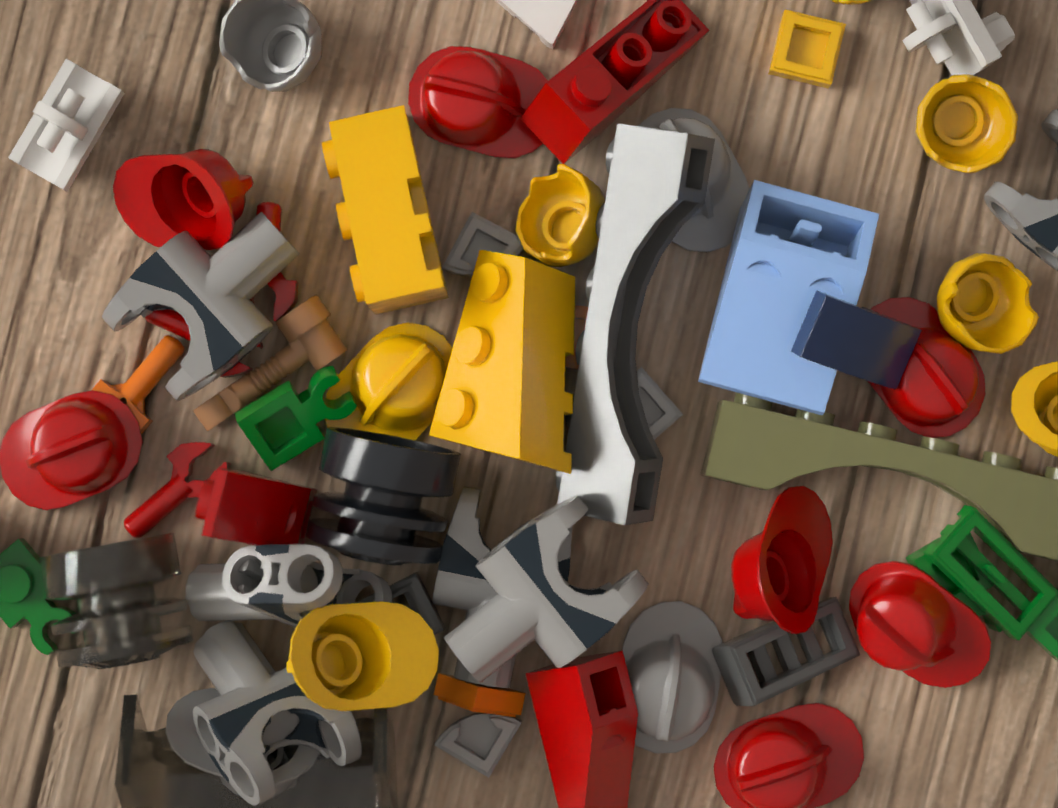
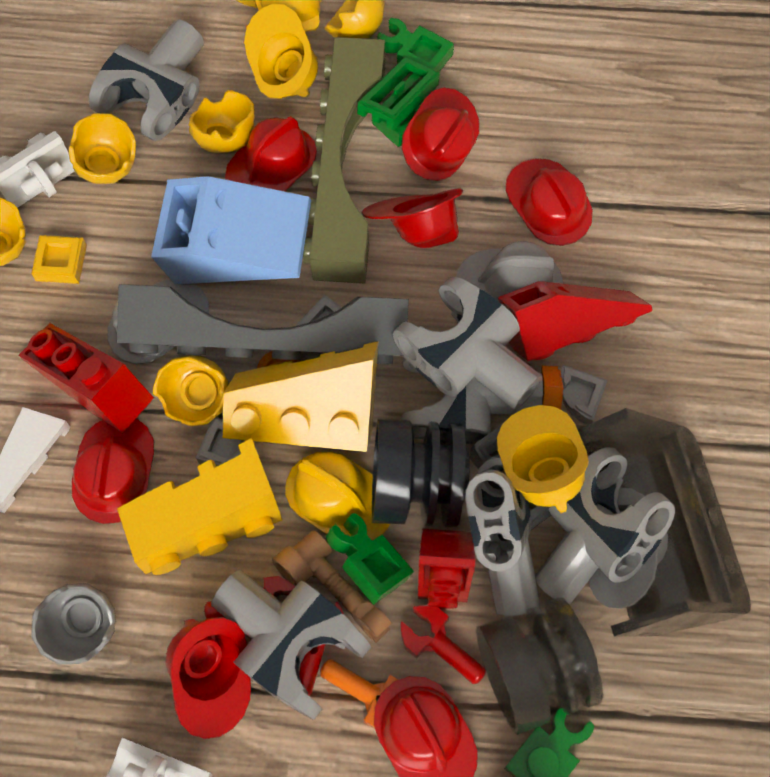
camera: 100 degrees left, 20 degrees down
dark grey slope [712,597,860,706] -> none
dark blue slope [791,290,922,389] -> none

